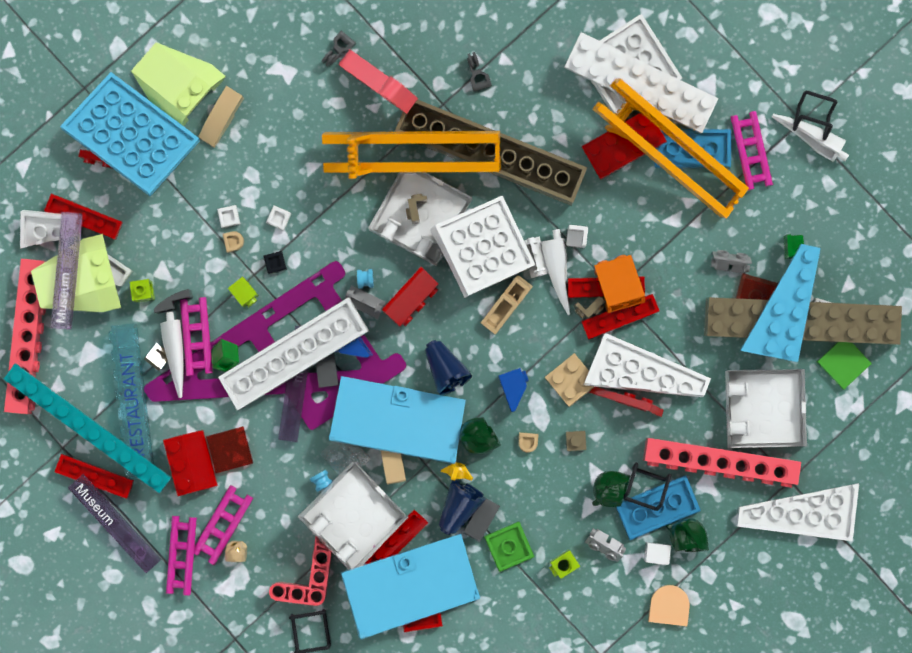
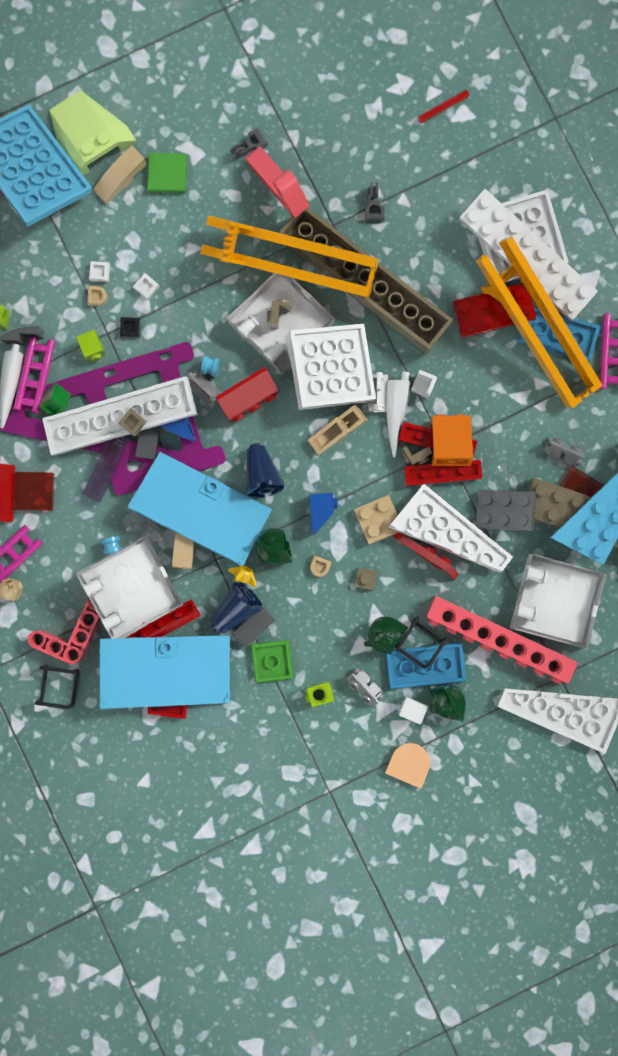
camera: 20 degrees right, 0 degrees up
none -> dark tan plate [119,408,147,436]
none -> bright green tile [148,153,187,193]
none -> dark grey plate [476,490,536,532]

